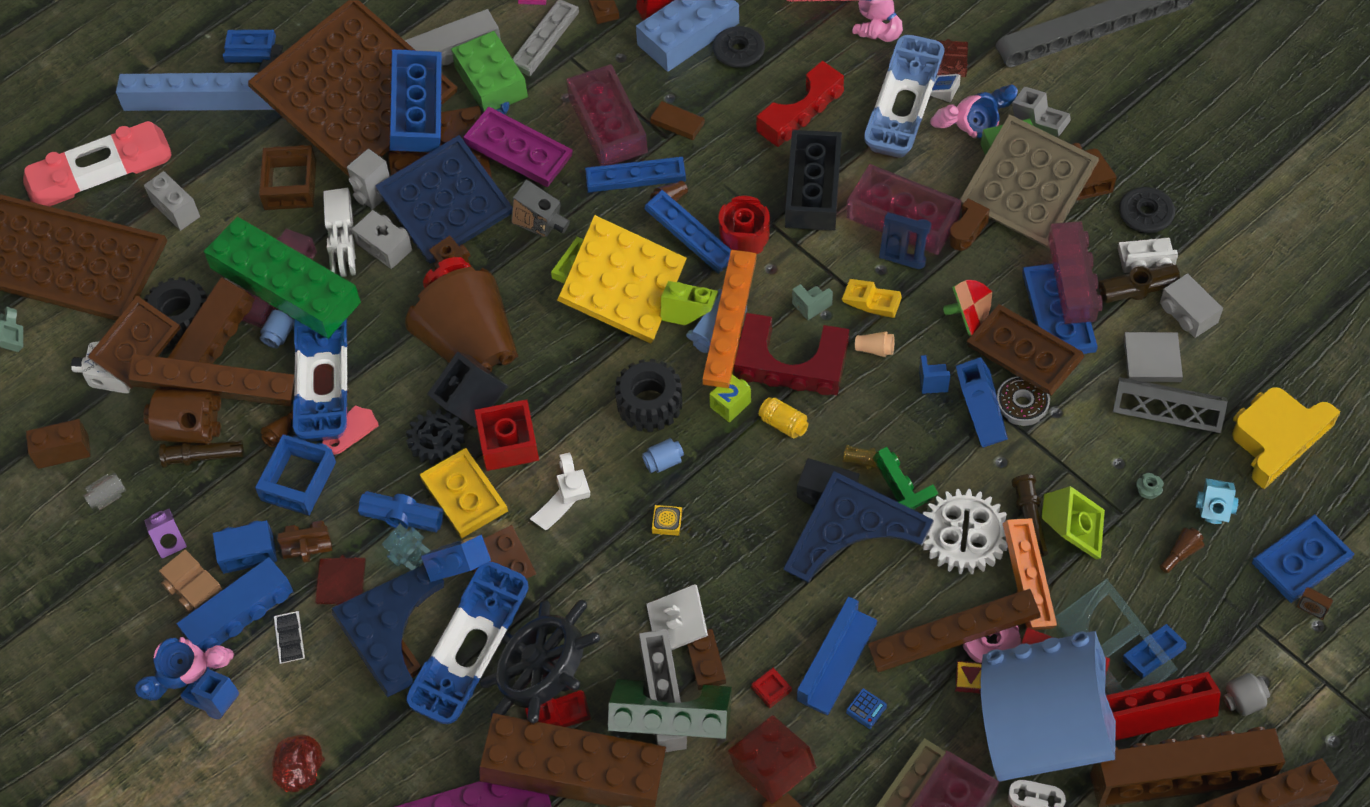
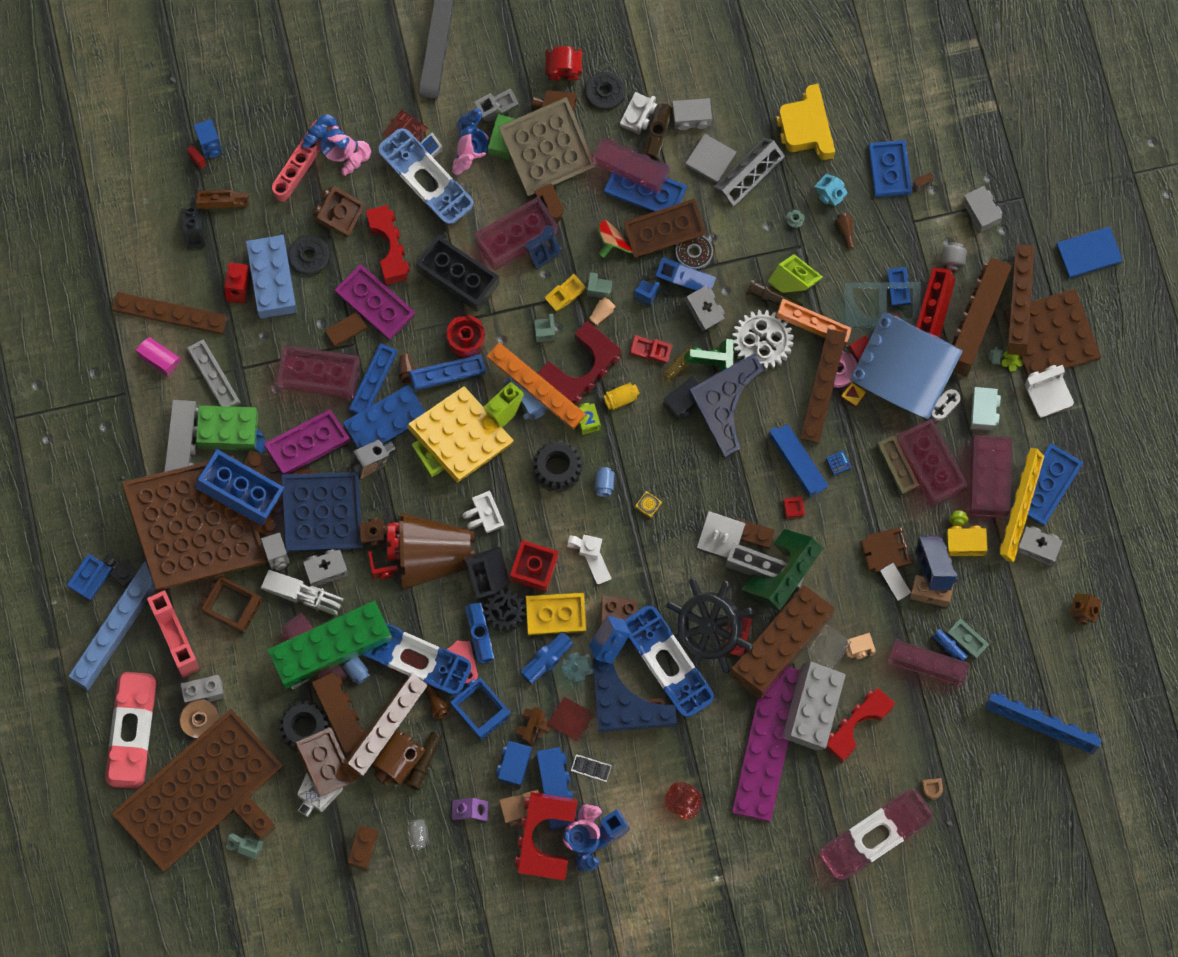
camera: 65 degrees left, 15 degrees up
clear red brick [728,715,817,804] -> none
none -> coral arch [147,590,201,678]
none -> medium nougat dish [180,700,219,738]
none -> reddish brown brick [233,796,276,841]
none -> reddish brown plate [312,185,366,237]
none -> magenta plate [335,264,416,341]
none -> blue plate [343,385,425,449]
none -> red bracket [368,551,399,579]
none -> white hinge [462,491,505,534]
none -> blue piece [465,603,494,664]
none -> red arch [515,792,578,880]
none -> red brick [545,46,582,81]
none -> sand green panel [587,272,612,300]
none -> red slope [629,335,672,363]
none -> light grey brick [684,286,725,331]
none -> light grey brick [962,186,1002,233]

